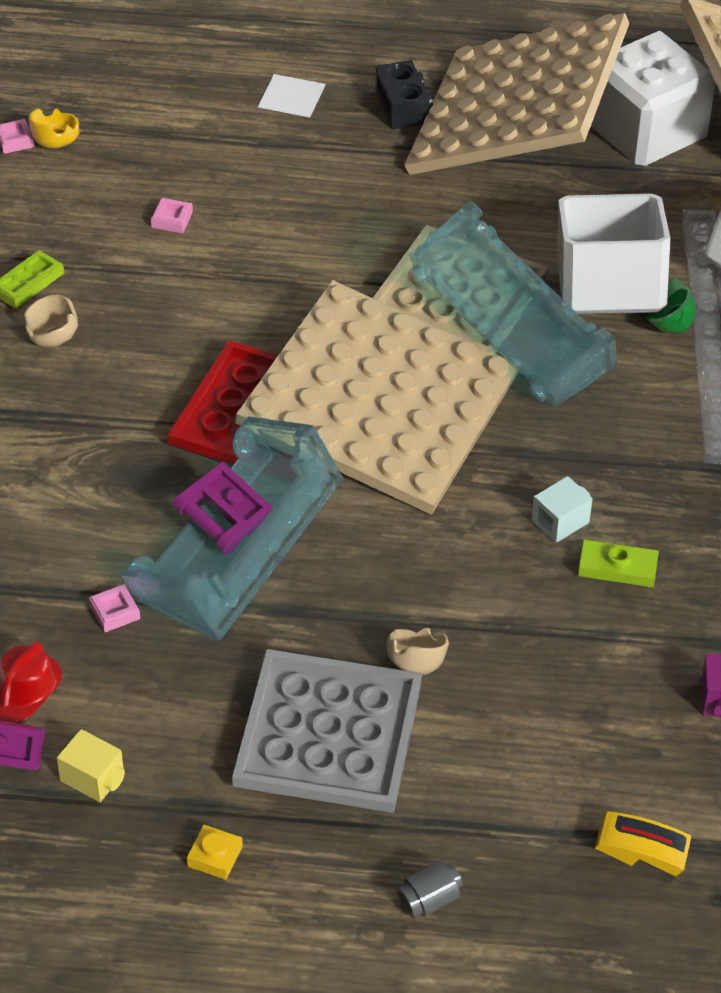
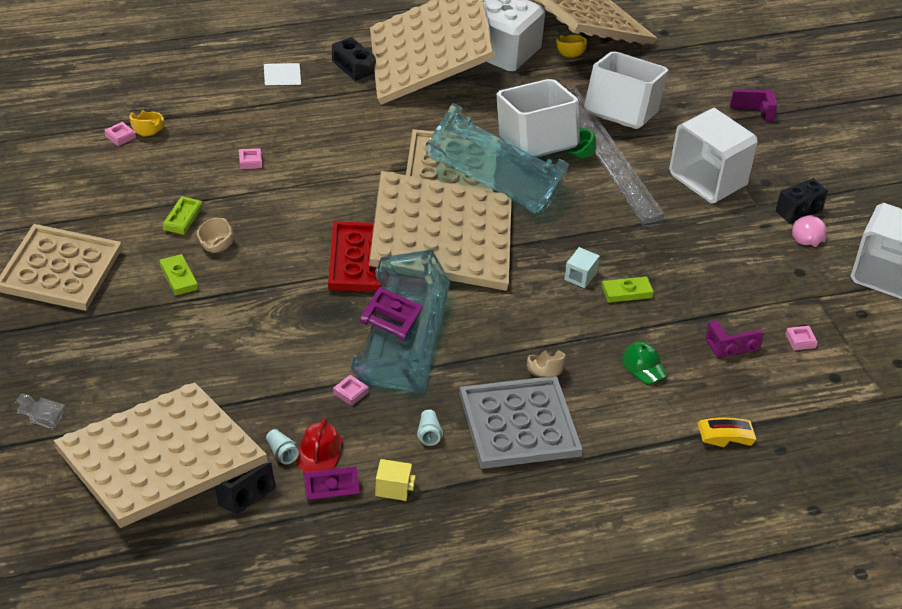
camera: 25 degrees left, 5 degrees down
yellow plate [187,825,243,880] -> none
dark grey brick [396,860,463,918] -> none
none -> light aqua cone [417,410,443,446]
none -> green cap [622,341,667,385]

